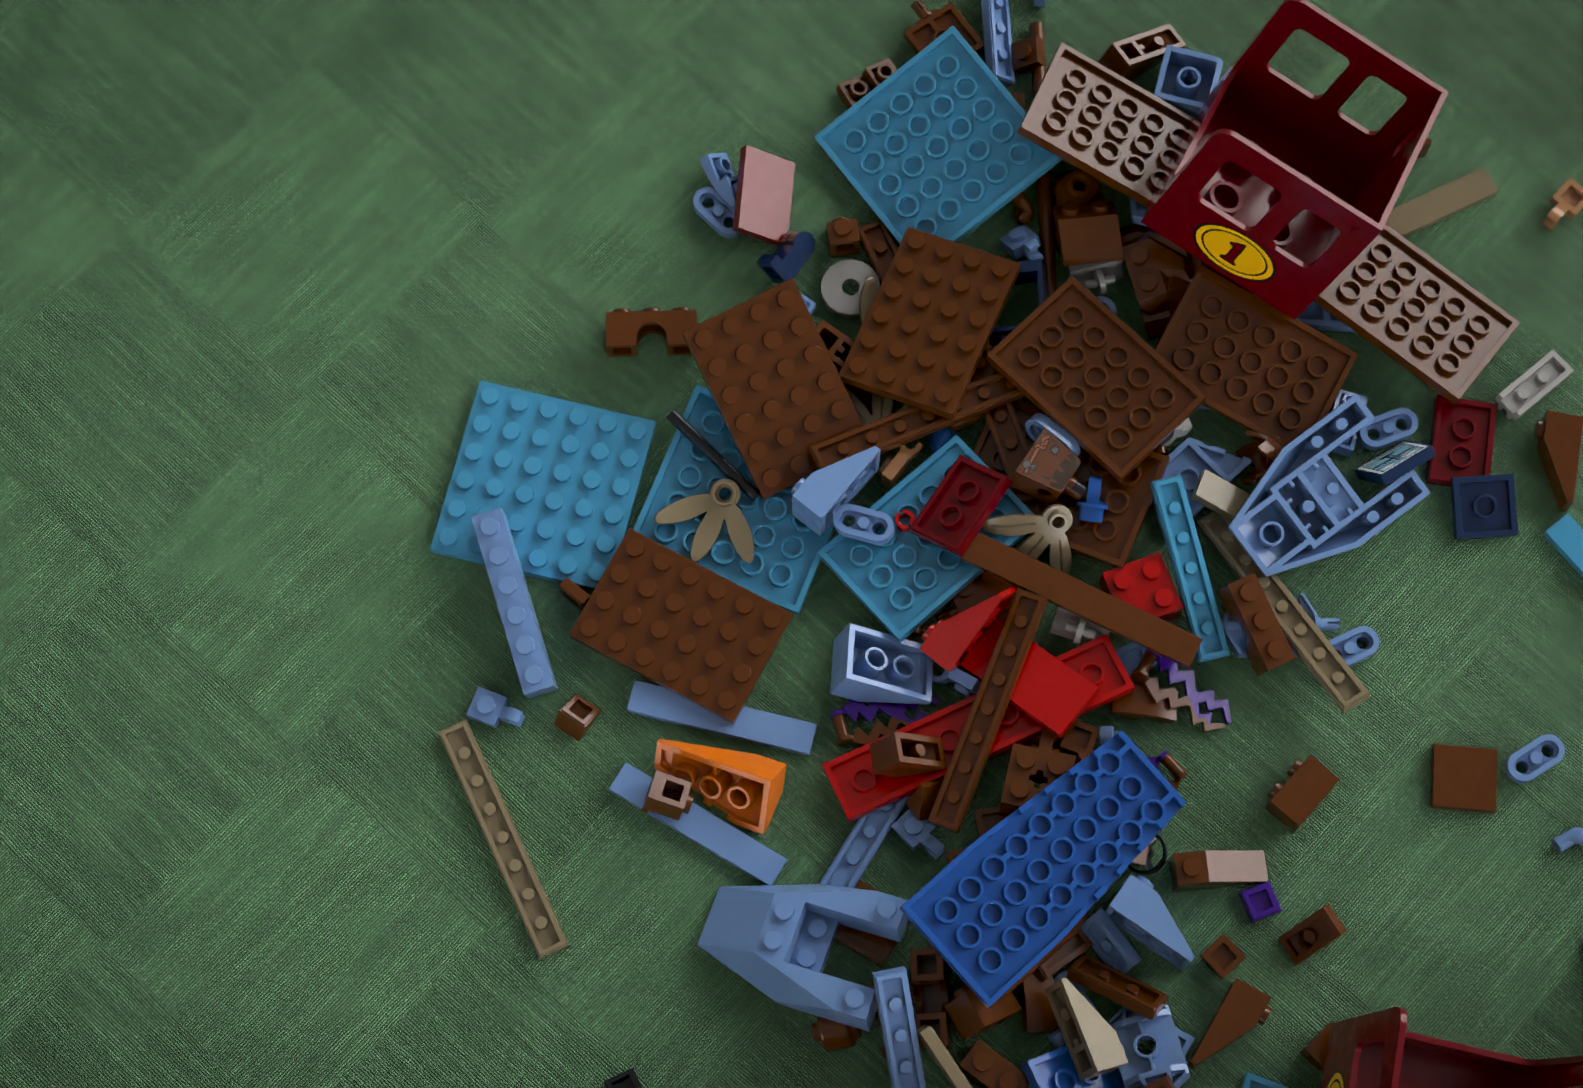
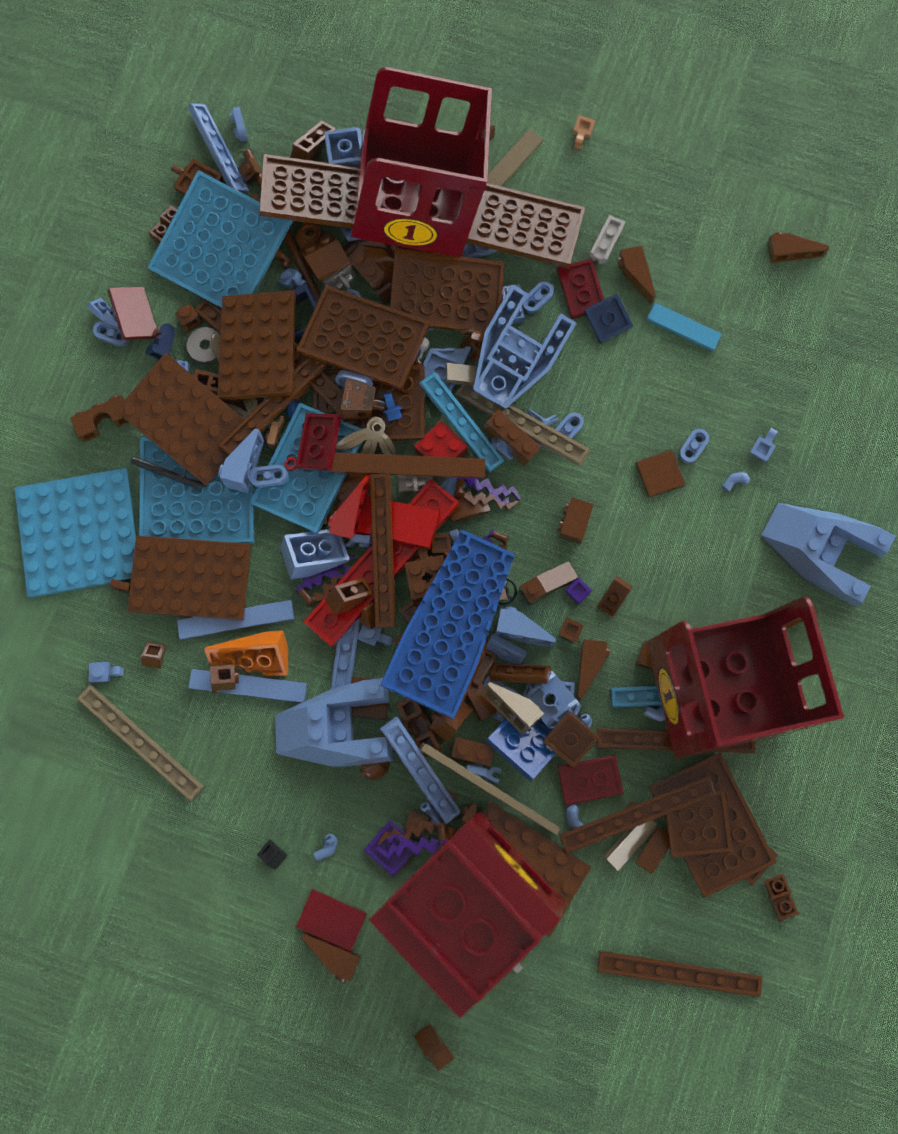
camera: 20 degrees left, 5 degrees up
medium blue brick [471,508,558,699] -> none
dark tan plant [654,478,754,563] -> none
tile [1355,440,1436,485] -> none

